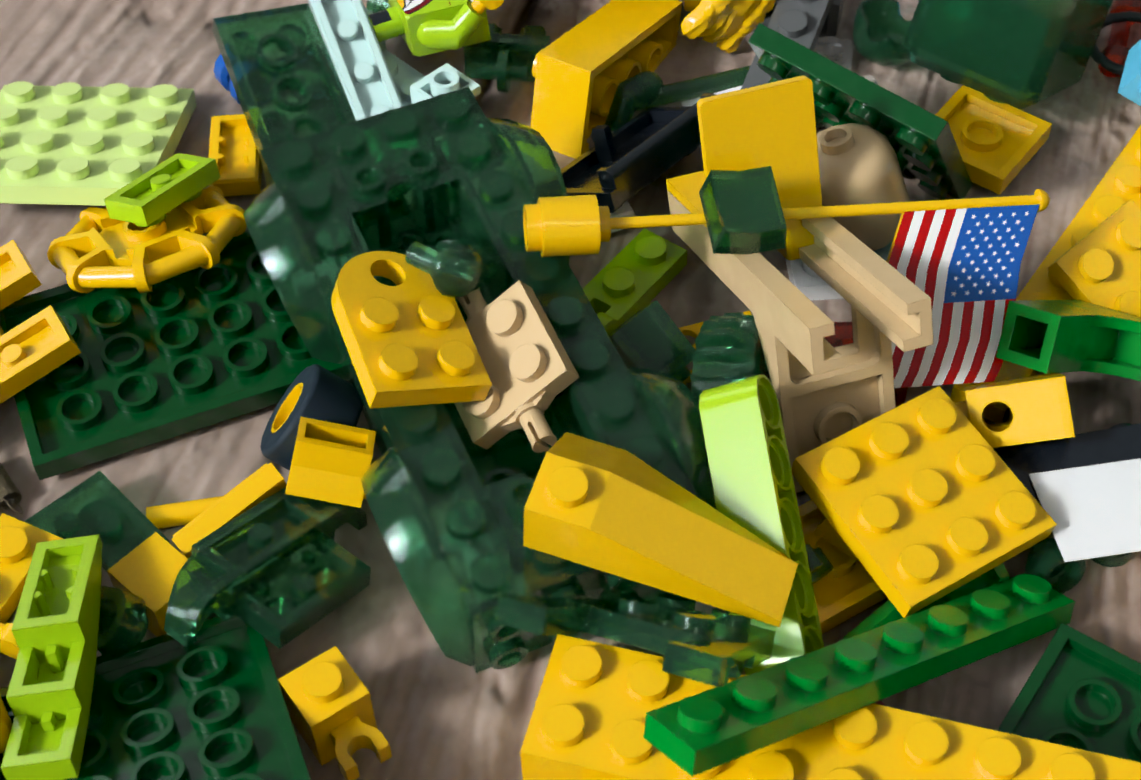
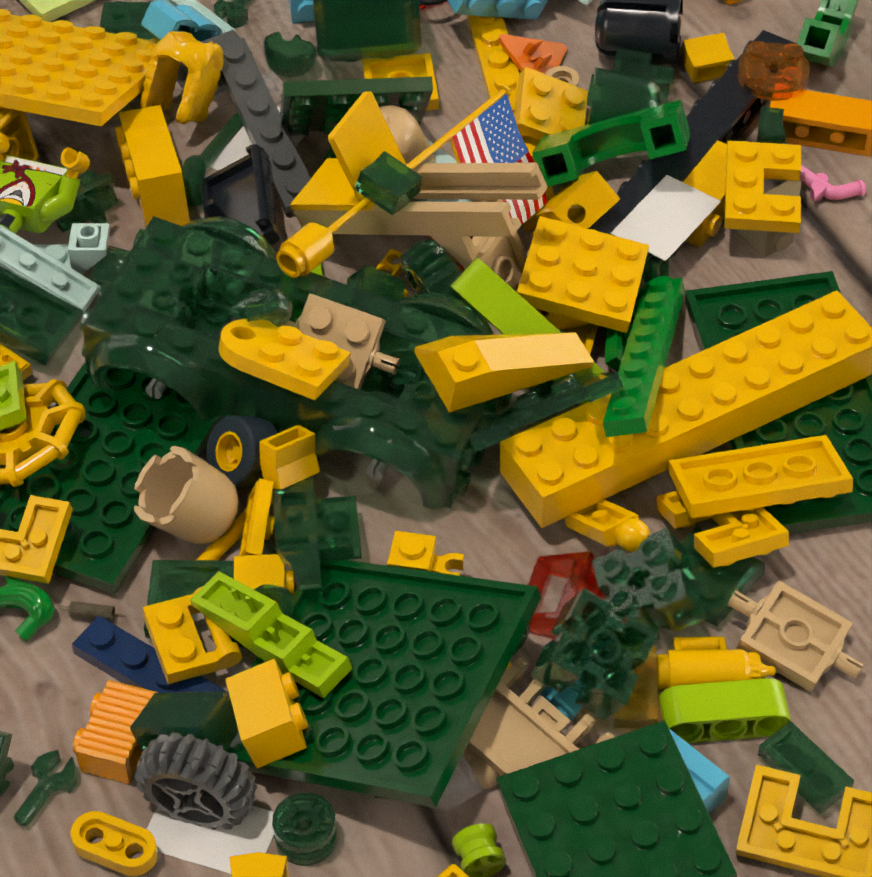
camera: 45 degrees left, 0 degrees up
none -> tan cylinder [134,446,239,545]

